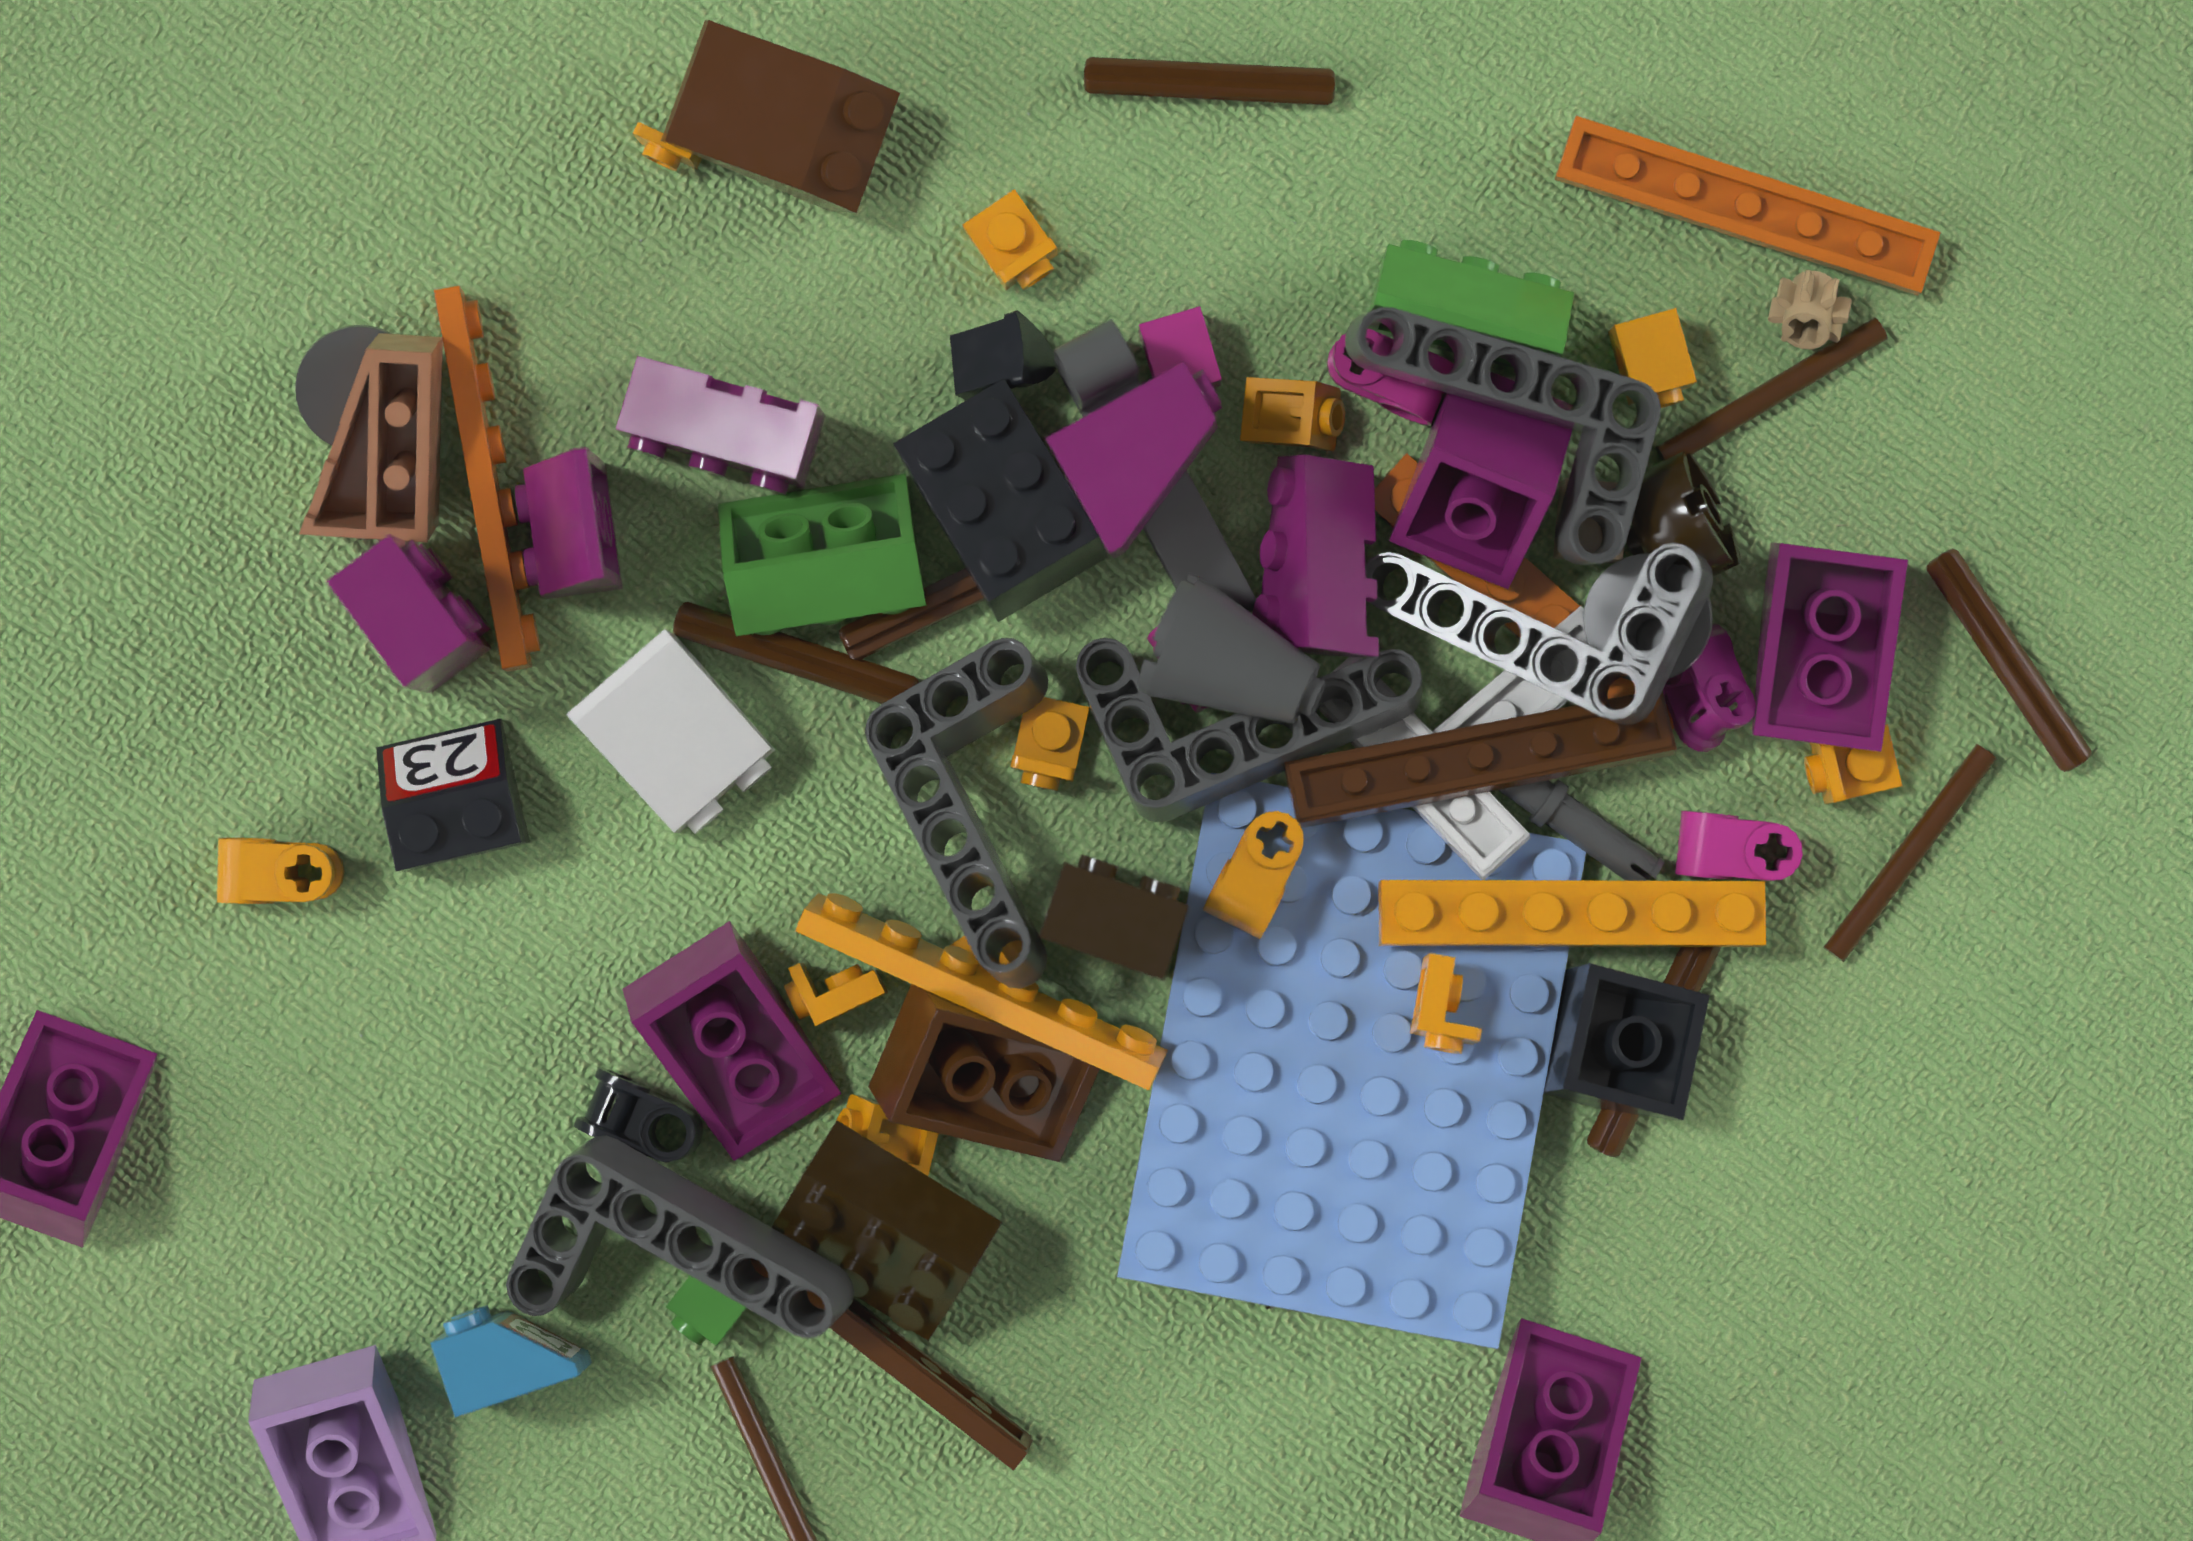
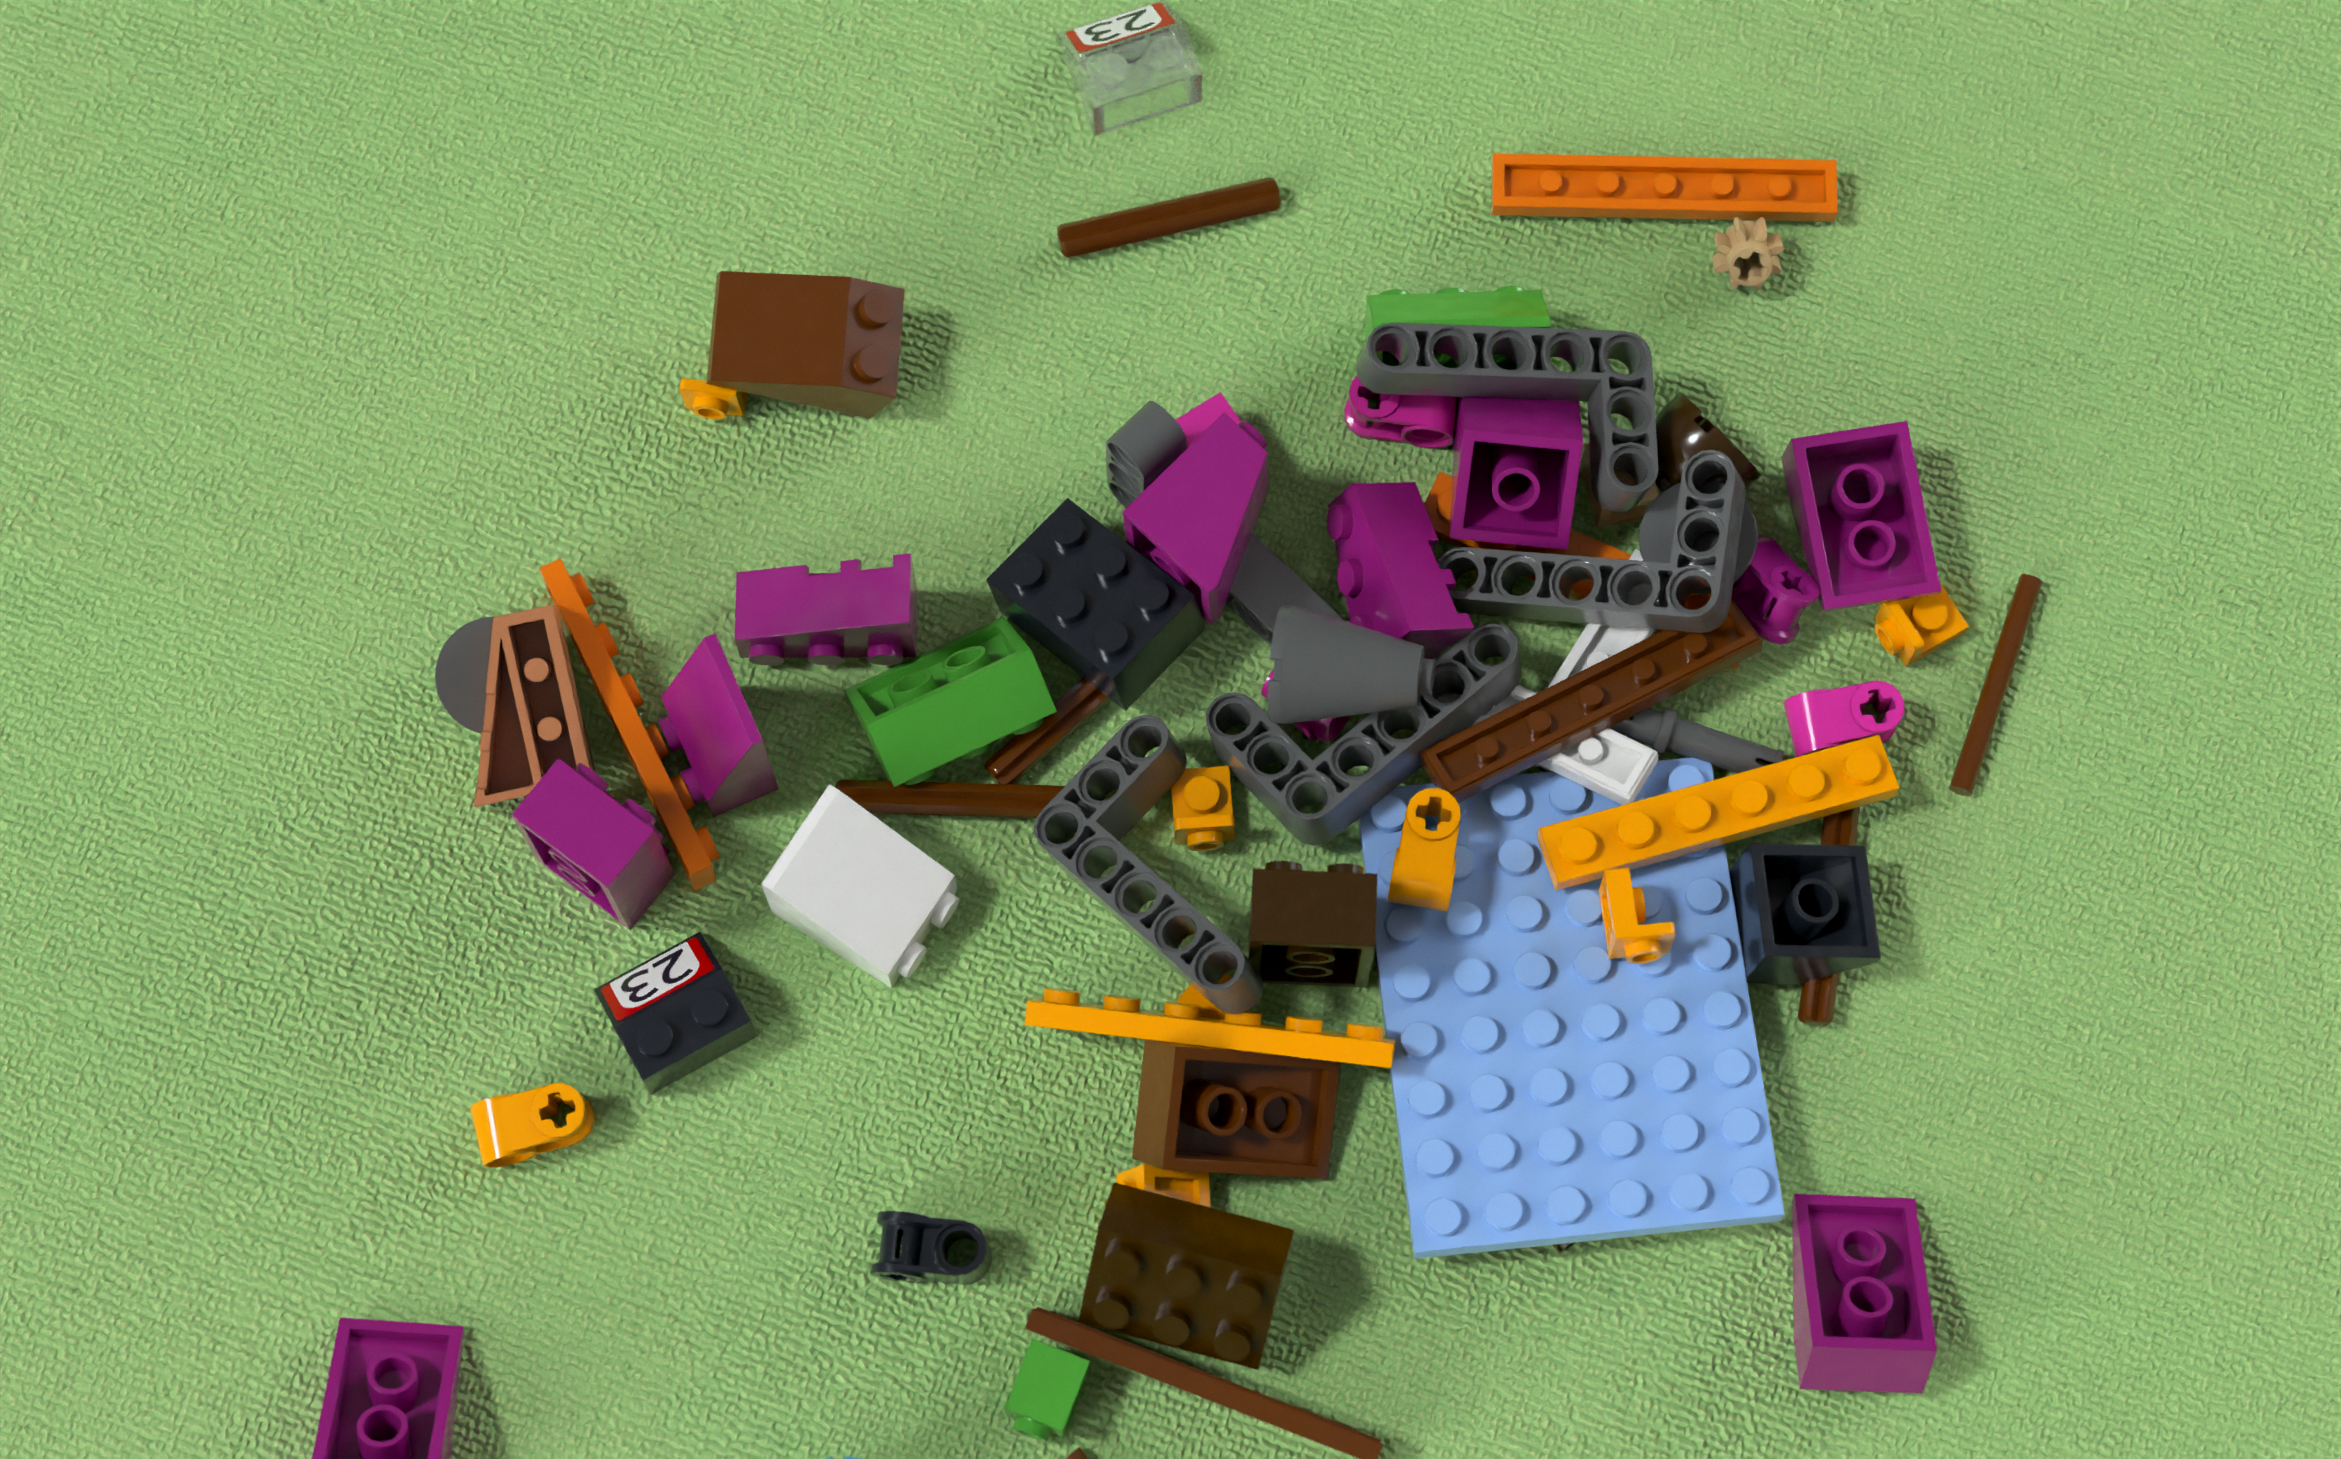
camera: 15 degrees left, 15 degrees down
dark grey beam [506,1136,854,1338] -> none
magenta slope [623,921,841,1161] -> none
light orange bracket [784,963,888,1026] -> none
black tile [950,310,1057,400] -> none
light orange bracket [962,189,1058,290] -> none
light orange bracket [1240,377,1345,451] -> none
light orange brick [1608,308,1697,408] -> none
reddish brown bar [1656,317,1888,461] -> none
reddish brown axle [1927,549,2092,772] -> none

